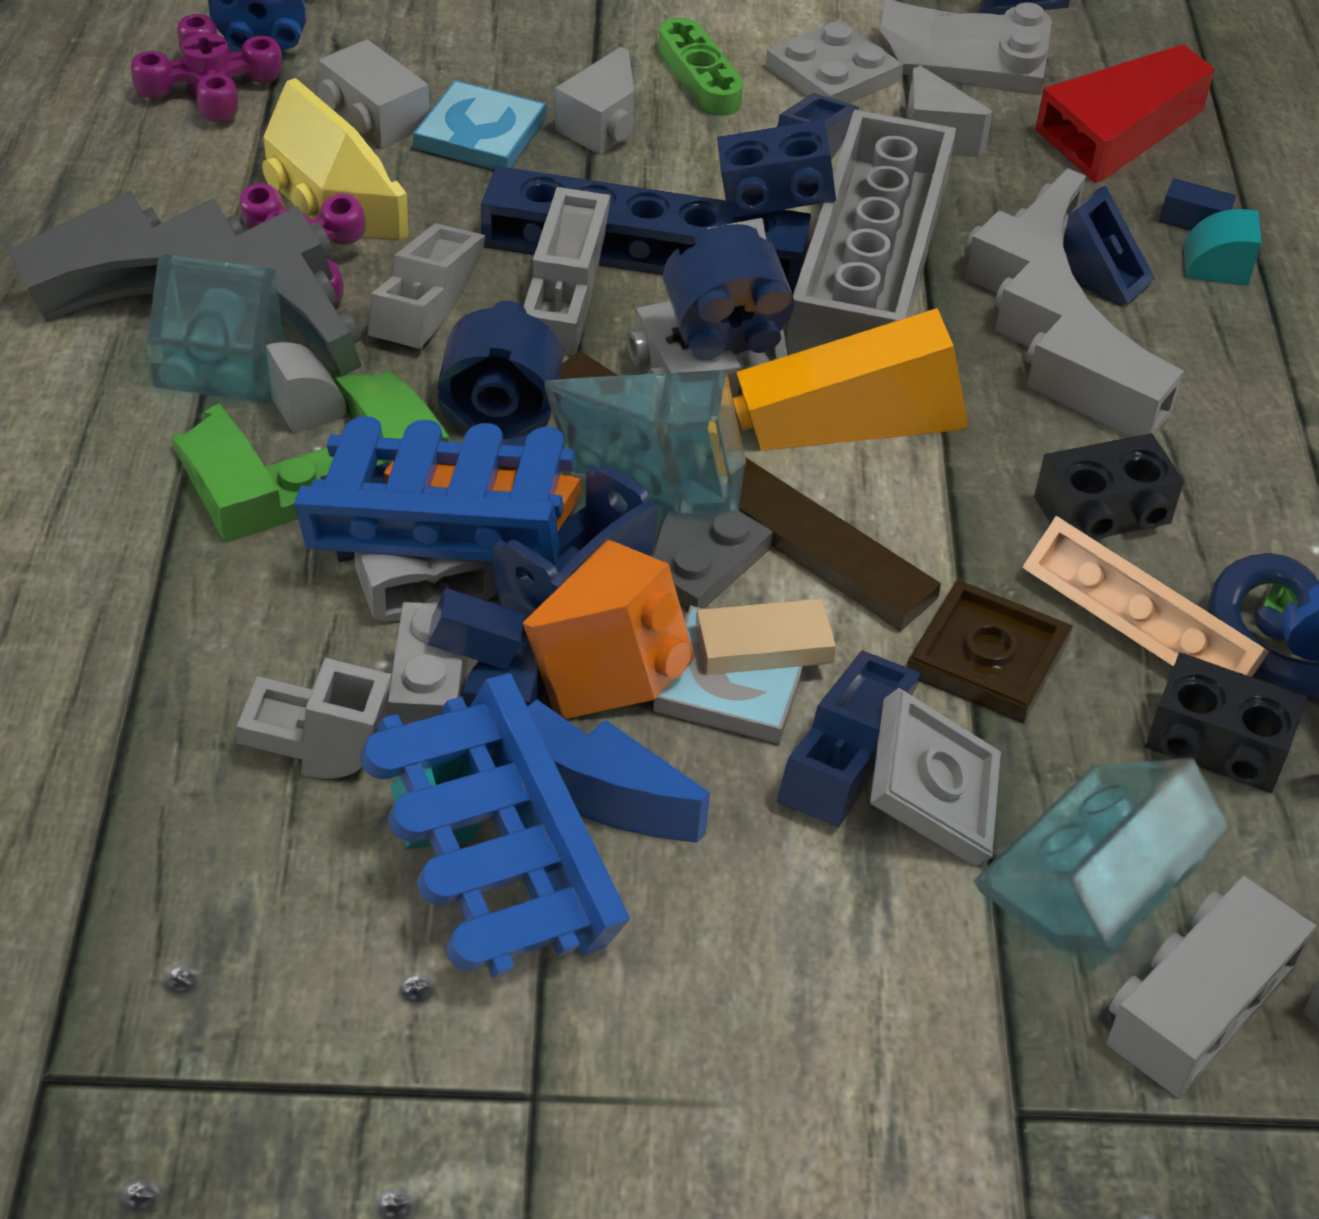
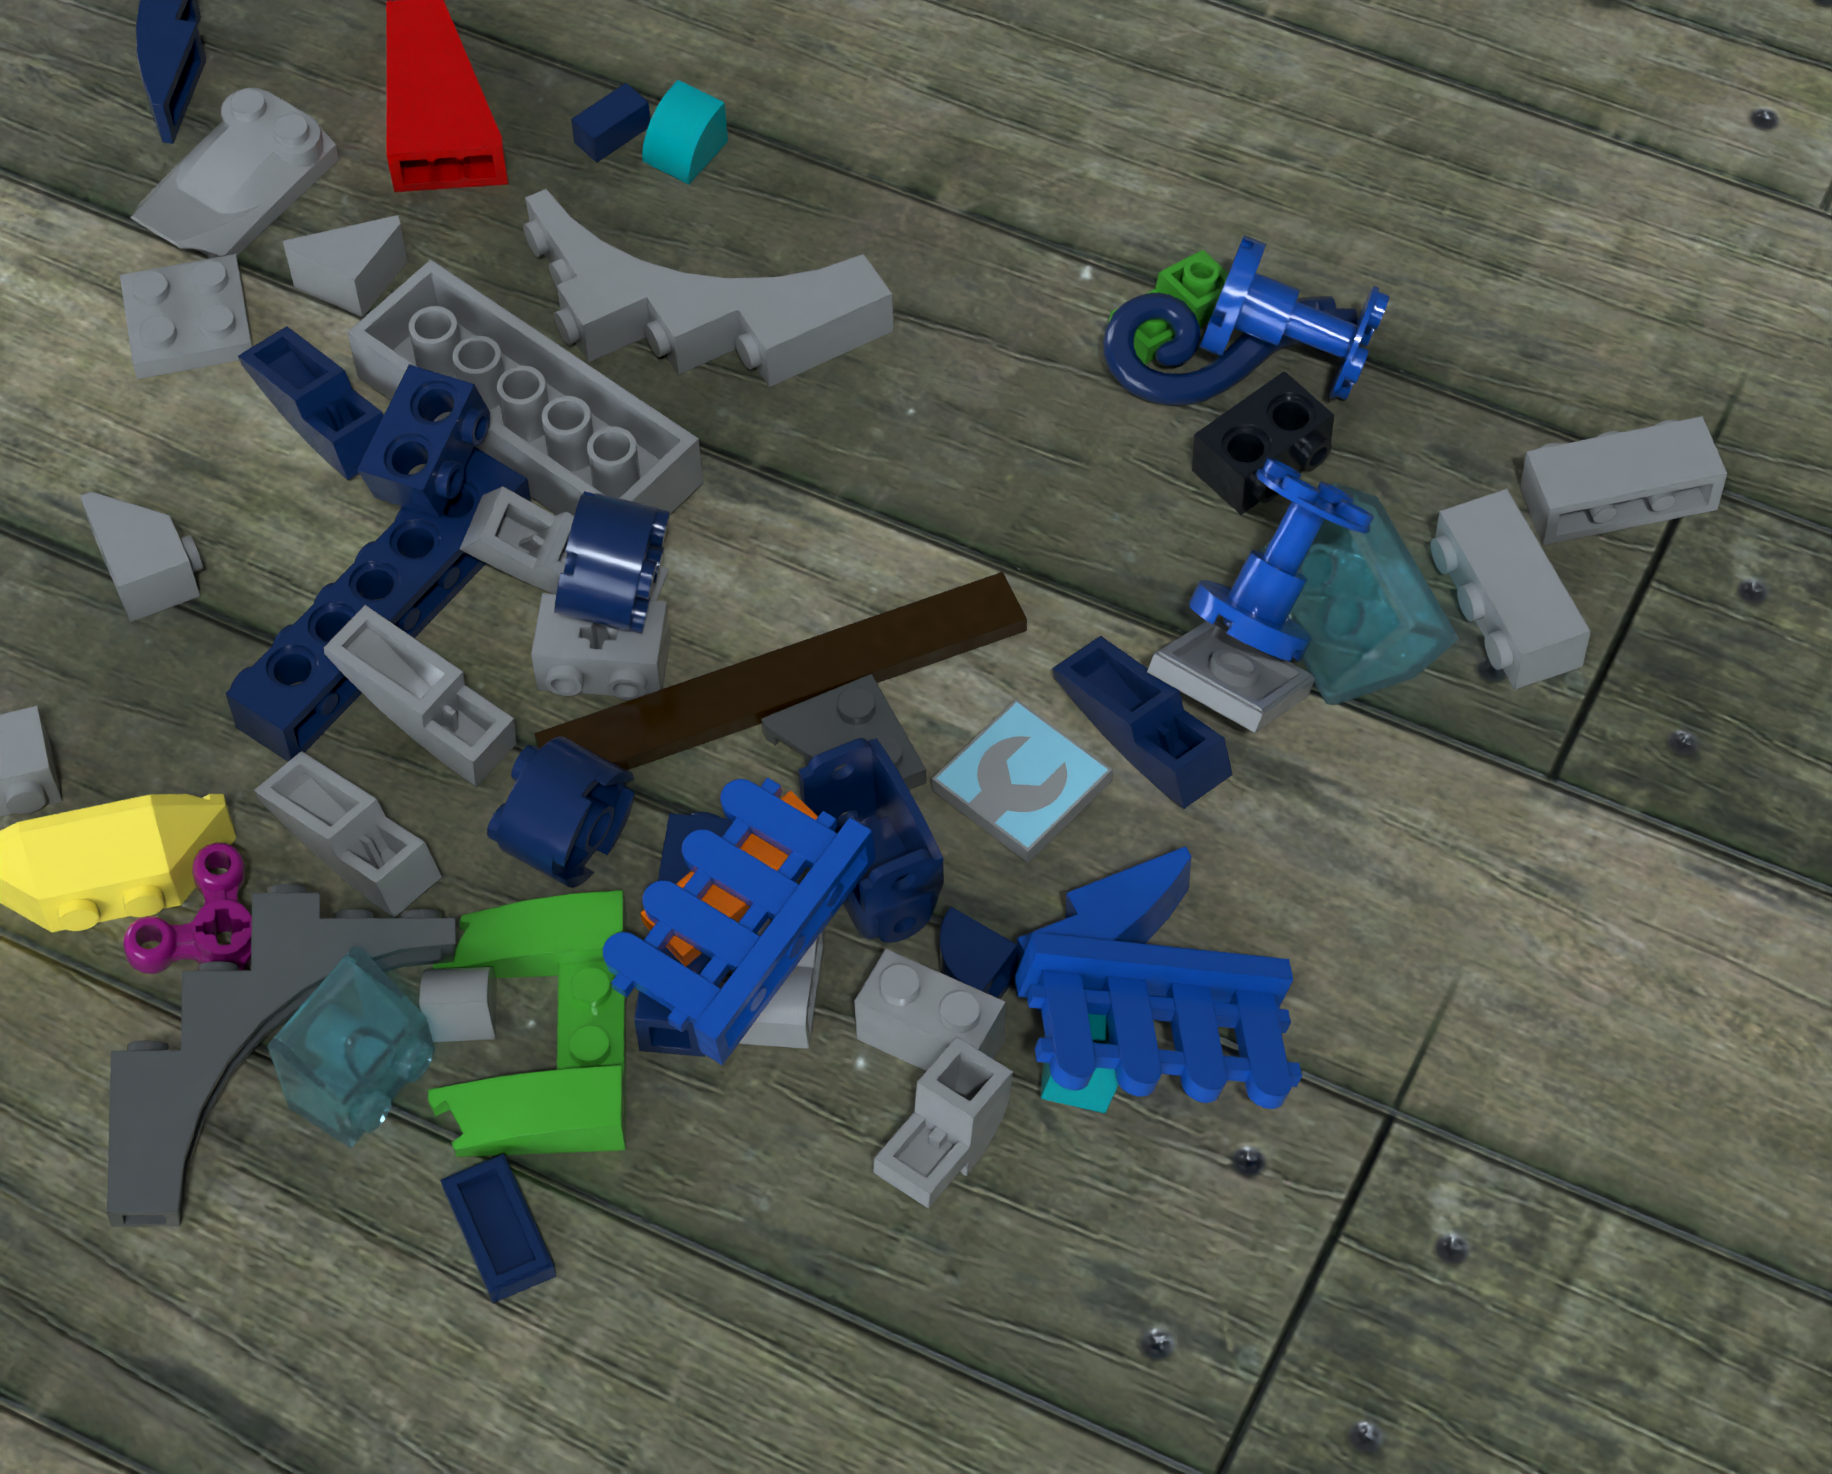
camera: 60 degrees left, 10 degrees up
tile [413,80,547,170] -> none
dark blue piece [428,588,525,670] -> none
orange slope [523,539,694,719] -> none
clear light blue slope [544,369,746,513] -> none
bright green beam [658,18,743,116] -> none
tan tile [695,598,836,675] -> none
light orange slope [732,308,969,451] -> none
dark brown tile [907,579,1073,723] -> none
light nougat plate [1022,516,1269,677] -> none
black brick [1034,433,1184,540] -> none
dark blue slope [1063,186,1155,306] -> none
none -> dark blue tile [440,1154,557,1304]
none -> blue piece [1189,457,1374,662]

